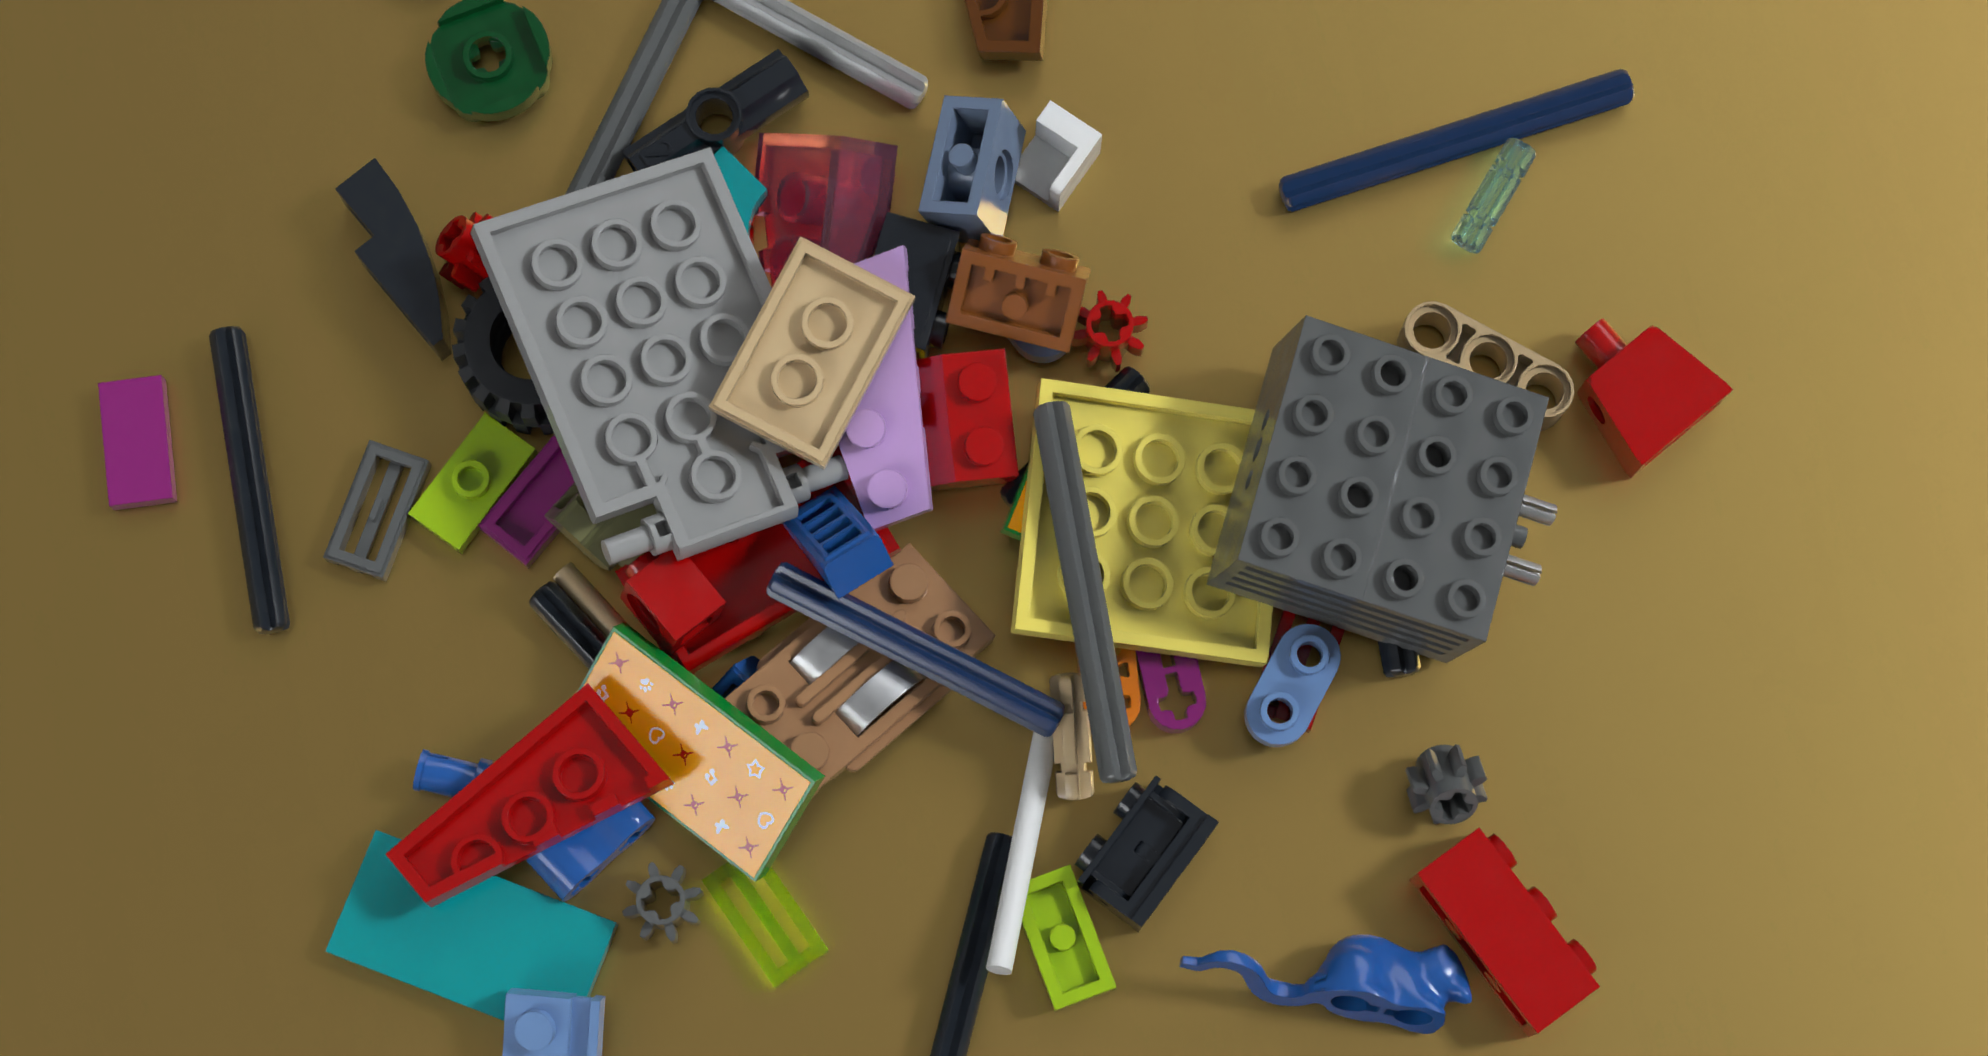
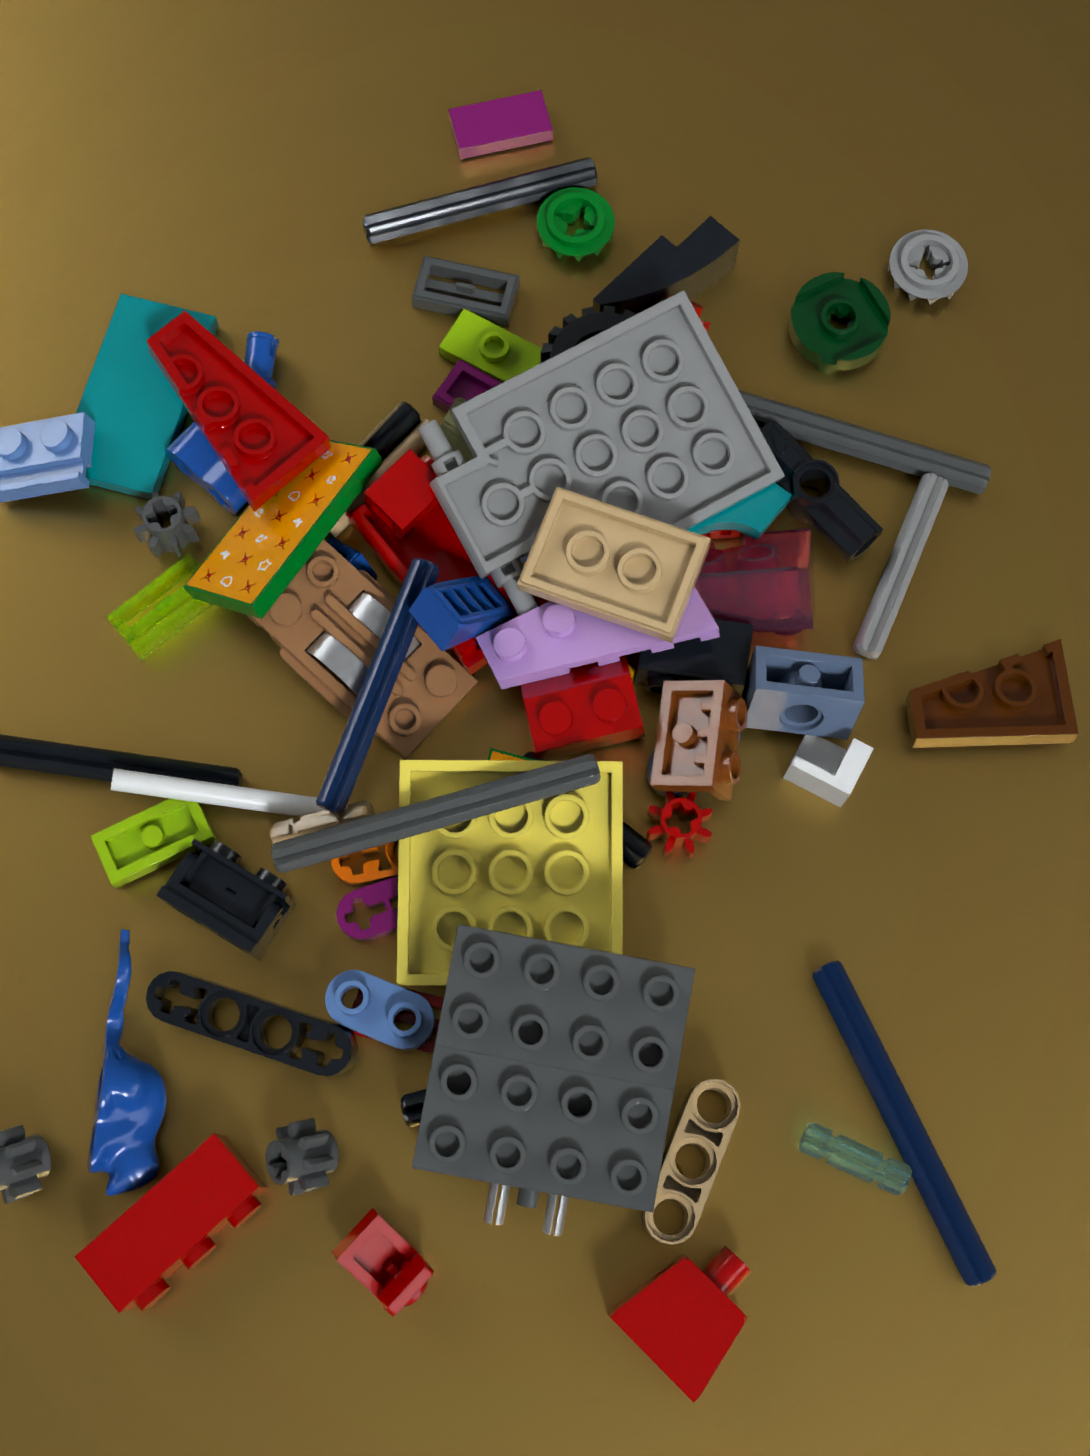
camera: 85 degrees right, 5 degrees down
none -> black beam [146,971,359,1076]
none -> red bracket [332,1208,434,1316]
none -> green gear [537,187,615,262]

